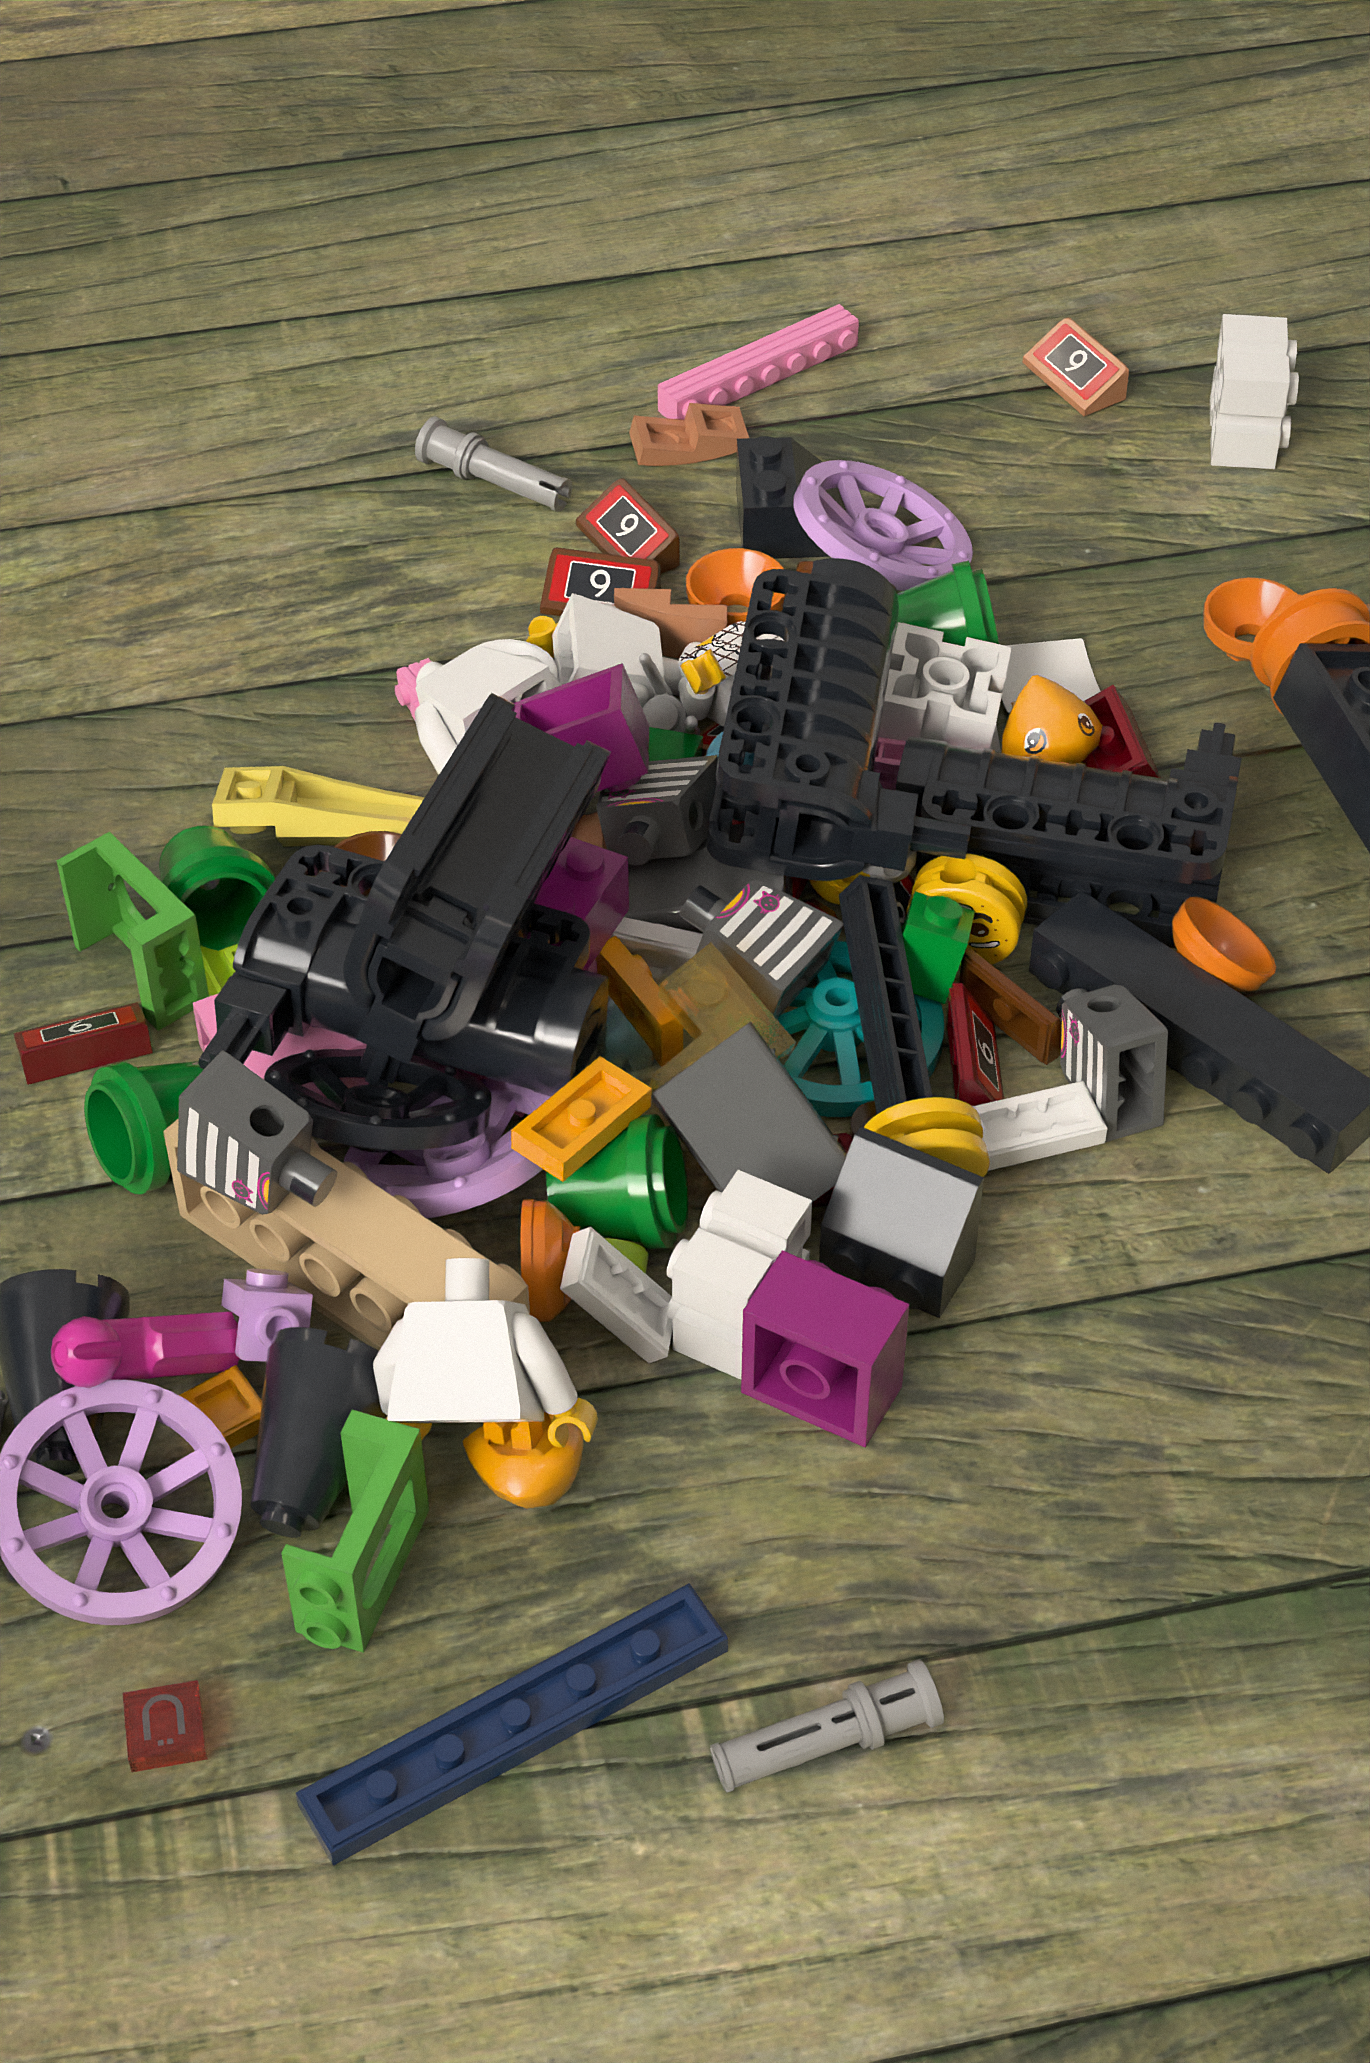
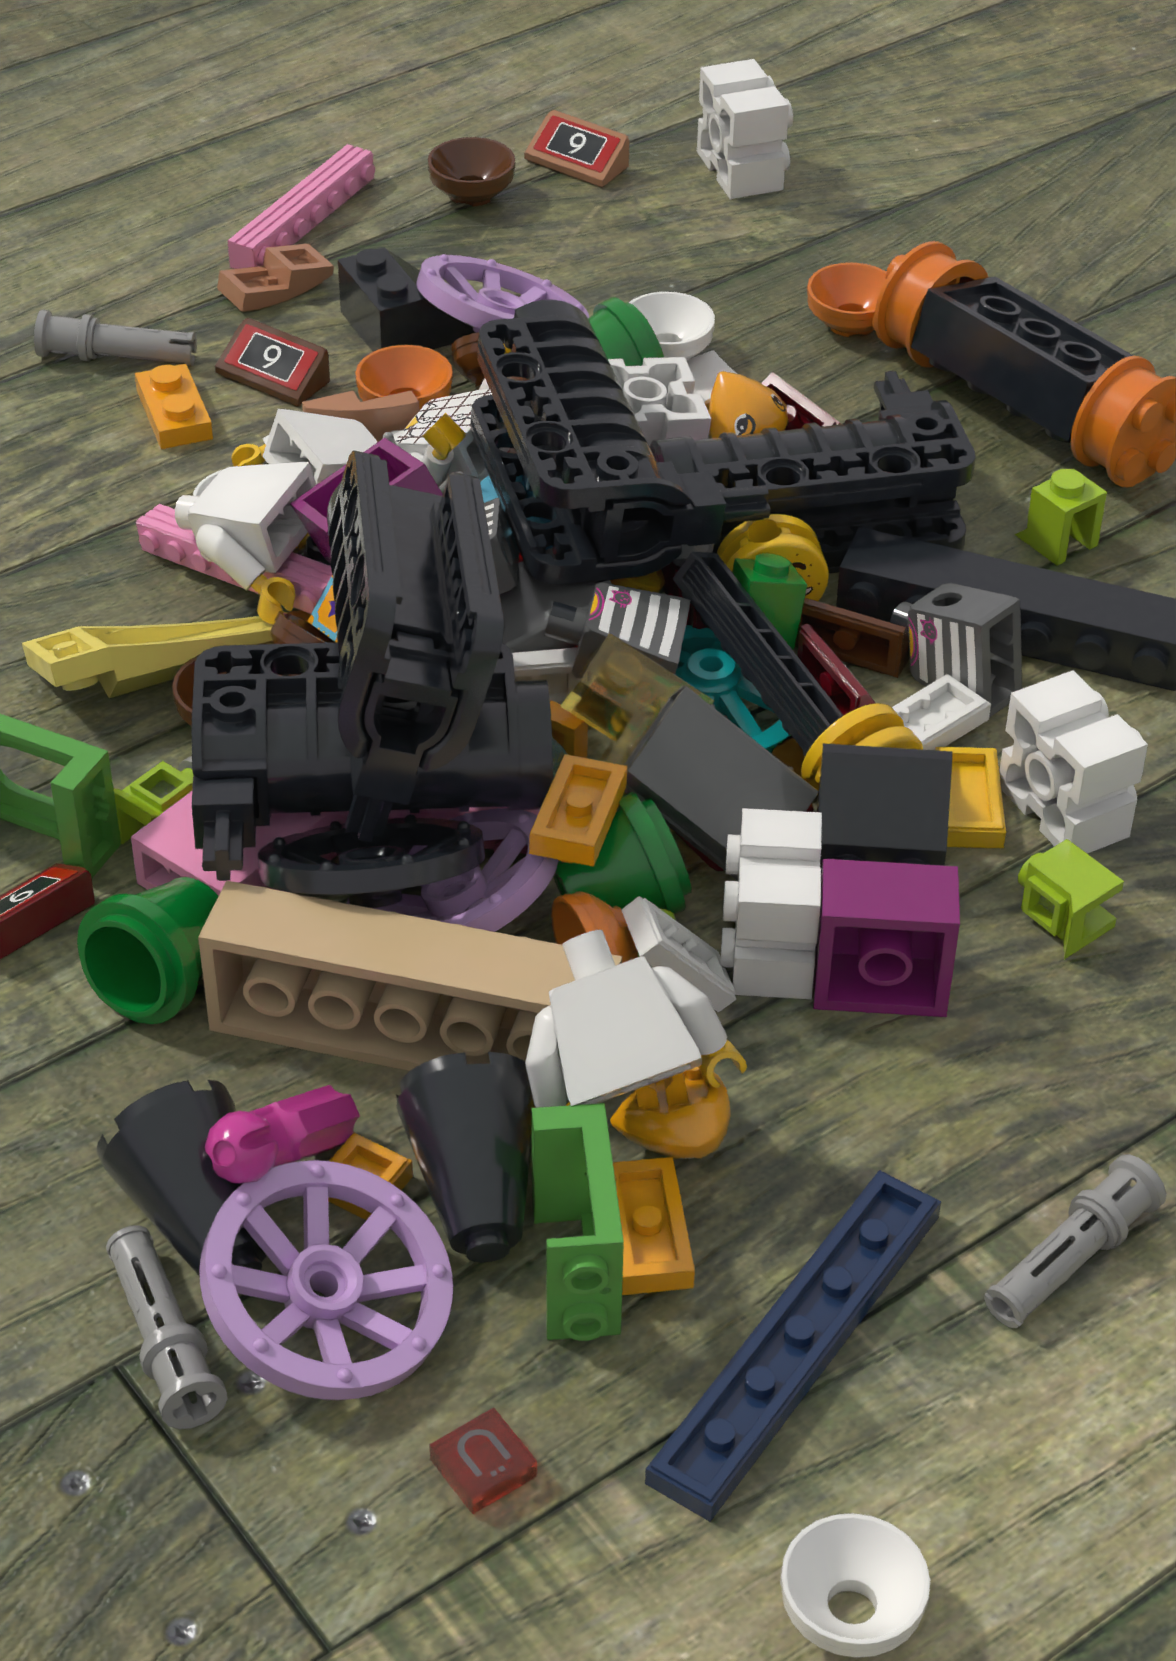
camera: 25 degrees left, 5 degrees down
green piece [155,825,275,951] -> none
dark grey torso [177,1050,337,1215] -> none
lavender bracket [221,1269,313,1362] -> none
slope [540,547,661,616] -> none
orange piece [1172,897,1276,992] -> none
none -> light orange plate [135,364,213,449]
none -> reddish brown piece [428,137,515,206]
none -> light orange plate [613,1157,695,1295]
none -> white piece [629,292,715,360]
none -> white piece [780,1513,930,1658]
none -> yellow tile [935,747,1006,849]
none -> white brick [999,670,1148,854]
none -> lime window [1014,469,1107,566]
none -> lime window [1018,839,1124,960]

